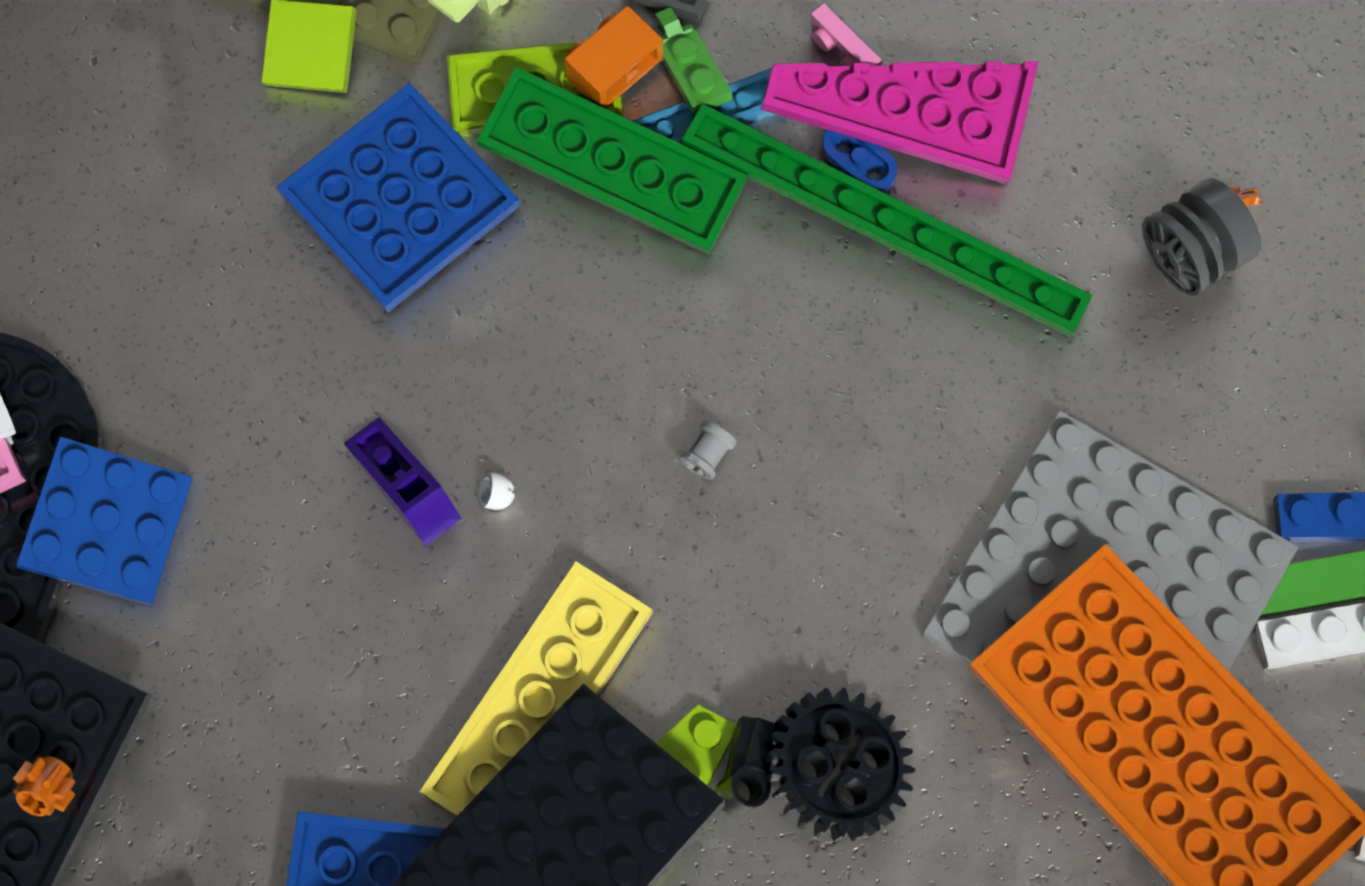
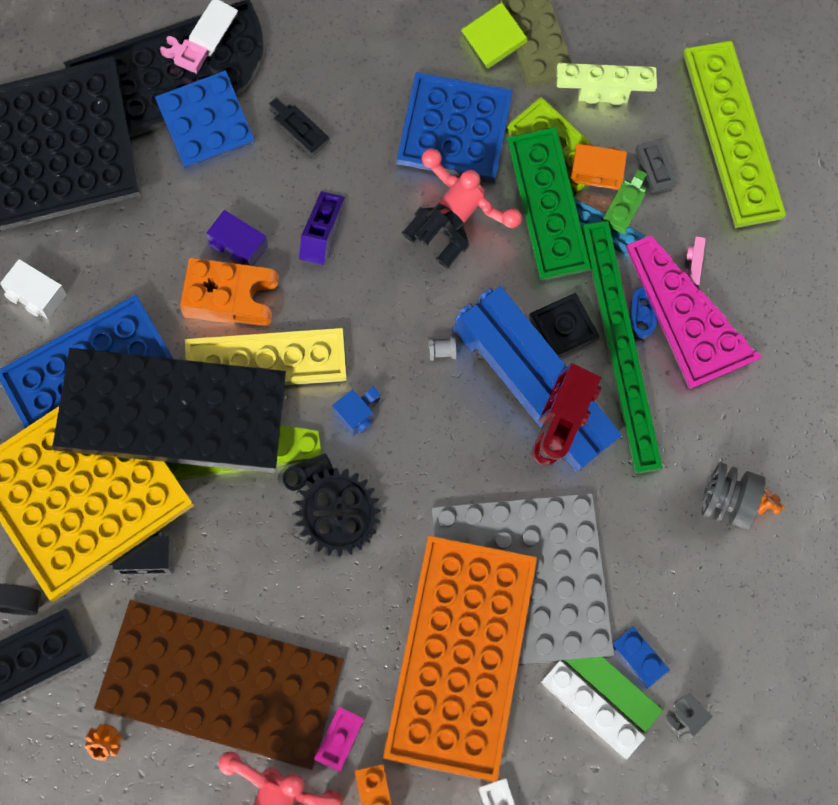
camera: 45 degrees right, 0 degrees up
orange gear [13,757,75,817] -> none
white hinge [478,472,515,510] -> none
none -> orange brick [180,258,279,326]
none -> dark purple brick [206,210,268,266]
none -> black hinge [269,97,330,157]
none -> blue brick [332,386,381,436]
none -> wheel [401,148,522,269]
none -> blue brick [452,286,622,471]
none -> black plate [529,292,600,357]
none -> dark red brick [531,363,602,466]

